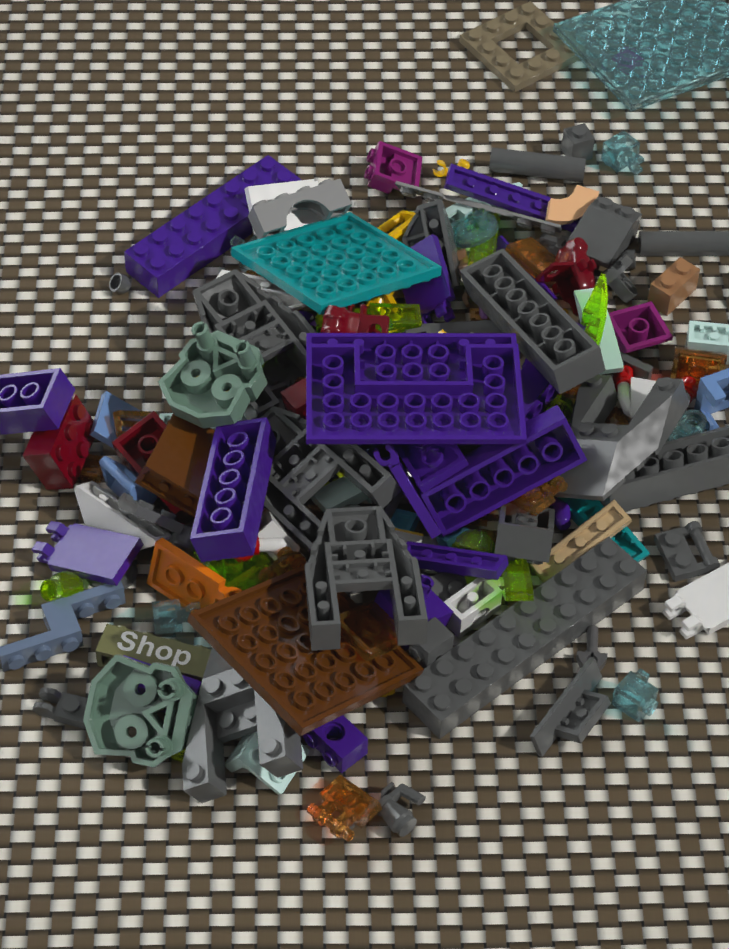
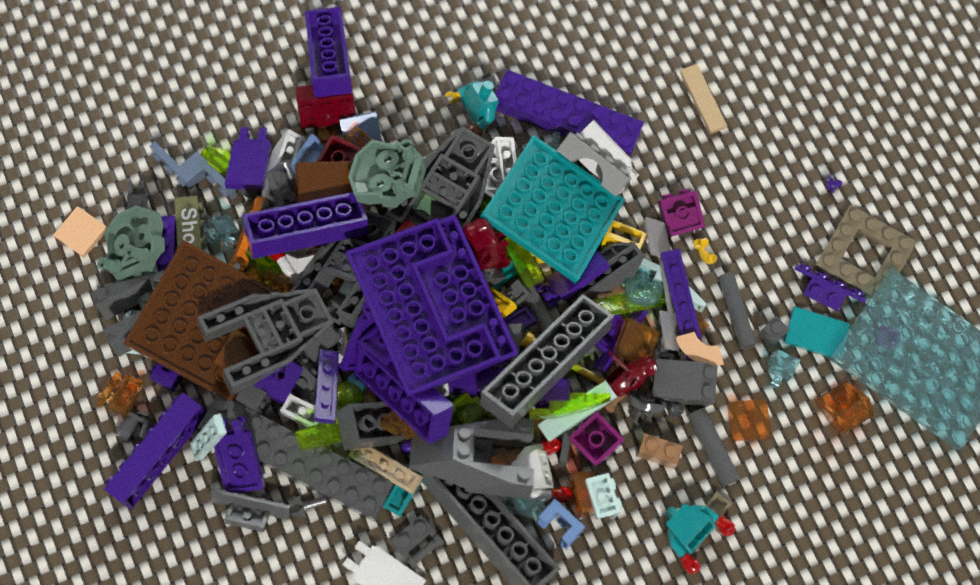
camera: 65 degrees right, 20 degrees up
clear light blue brick [612,668,659,722] -> none
none -> light nougat tile [53,206,107,258]
none -> dark purple brick [104,393,206,510]
none -> light aqua tile [190,414,227,461]
none -> dark purple tile [214,415,265,493]
none -> teal torso [445,81,498,137]
none -> tan tile [680,64,727,134]
none -> clear orange plate [727,399,772,442]
none -> teal tile [784,306,850,361]
none -> dark purple bracket [794,263,866,311]
none -> clear orange slope [815,381,874,435]
none -> dark purple plate [826,174,843,193]

